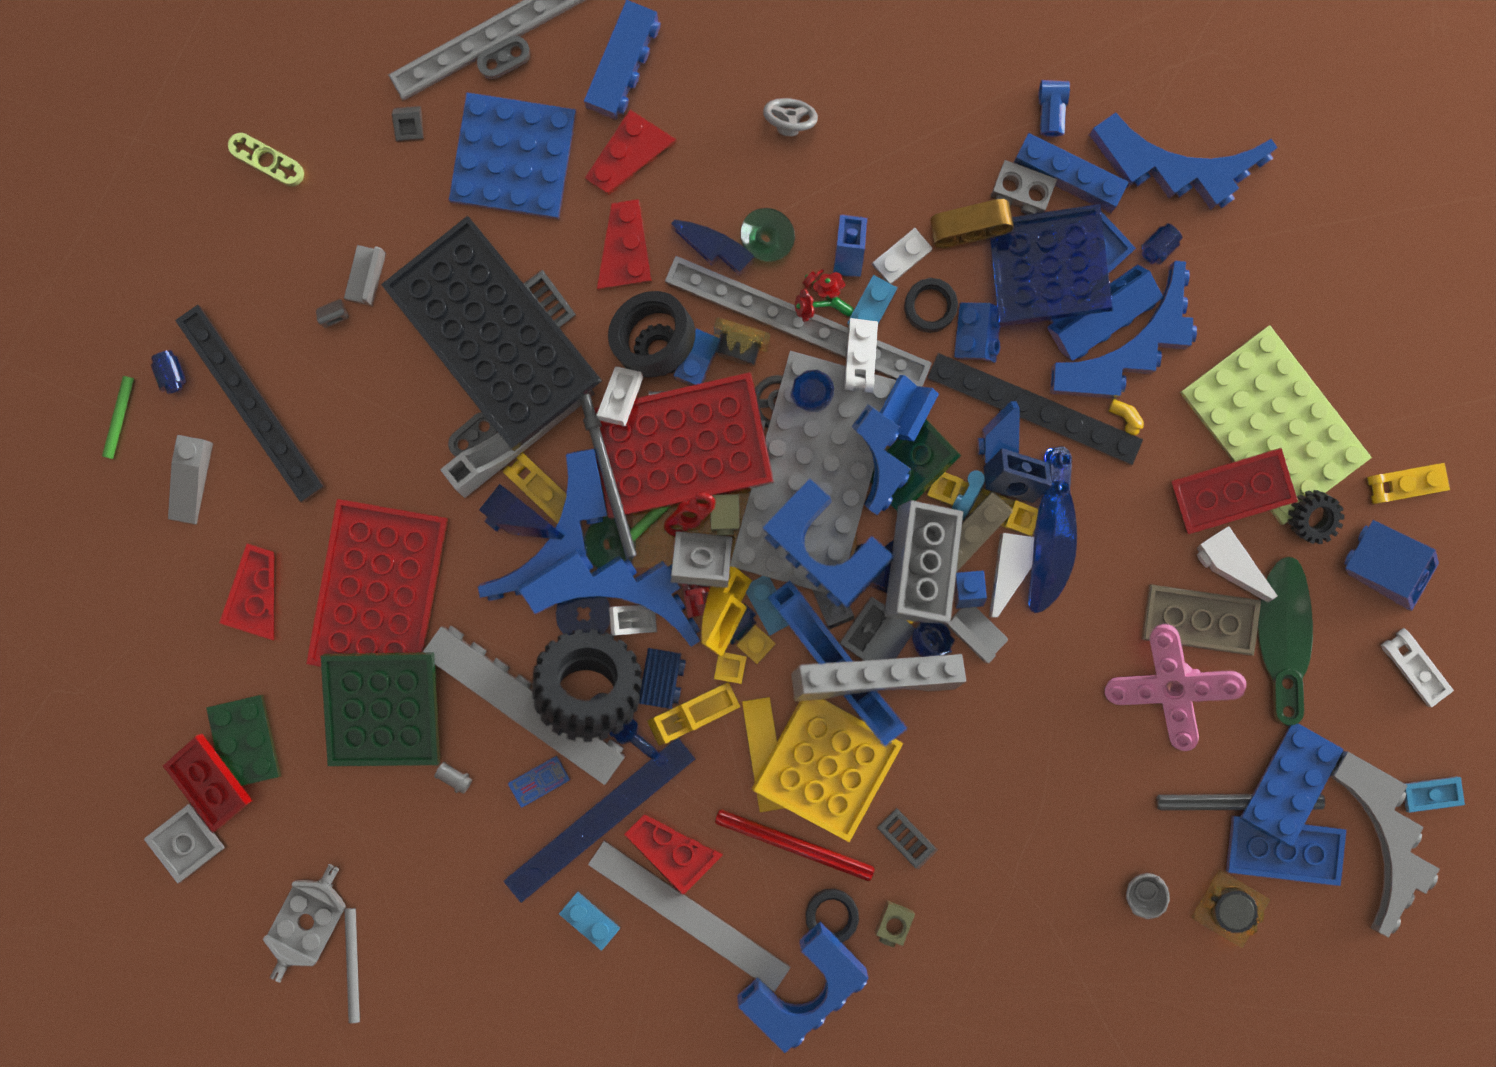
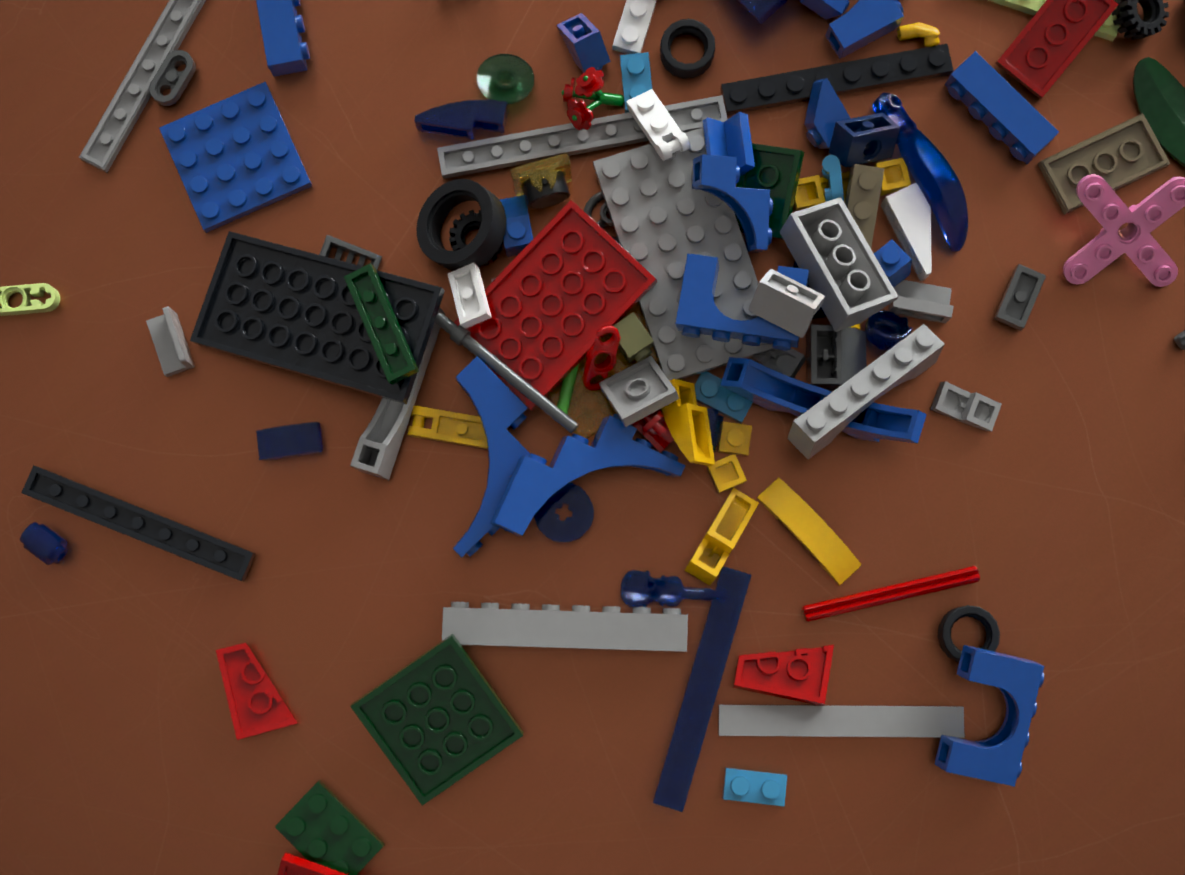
camera: 30 degrees left, 5 degrees down
bright green bar [102,376,134,459] -> none
light grey slope [168,435,213,525] -> none
red plate [306,499,448,667] -> none
dark grey slope [316,299,349,328] -> none
dark grey slope [392,106,424,141] -> none
light grey pin [434,762,472,794] -> none
dark grey plate [448,412,497,456] -> none
clear blue slope [479,484,565,540] -> none
blue tile [508,755,571,808] -> none
black tyre [532,629,642,742] -> none
clear green dish [584,516,637,569] -> none
red wing [585,110,677,195] -> none
red wing [597,199,652,291] -> none
white slope [609,605,657,636] -> none
dark blue brick [639,648,686,709] -> none
yellow plate [752,699,903,842] -> none
clear blue hair [790,369,834,412] -> none
olive brick [875,900,915,947] -> none
dark grey slope [877,808,938,869] -> none
blue bracket [954,303,1003,362] -> none
white slope [1197,526,1277,602] -> none
none -> clear blue slope [256,422,323,461]
none -> dark green plate [344,263,419,385]
none -> light grey panel [749,269,825,338]
none -> light grey slope [930,381,1002,432]
none -> blue brick [945,51,1059,164]
none -> dark grey plate [994,264,1046,331]

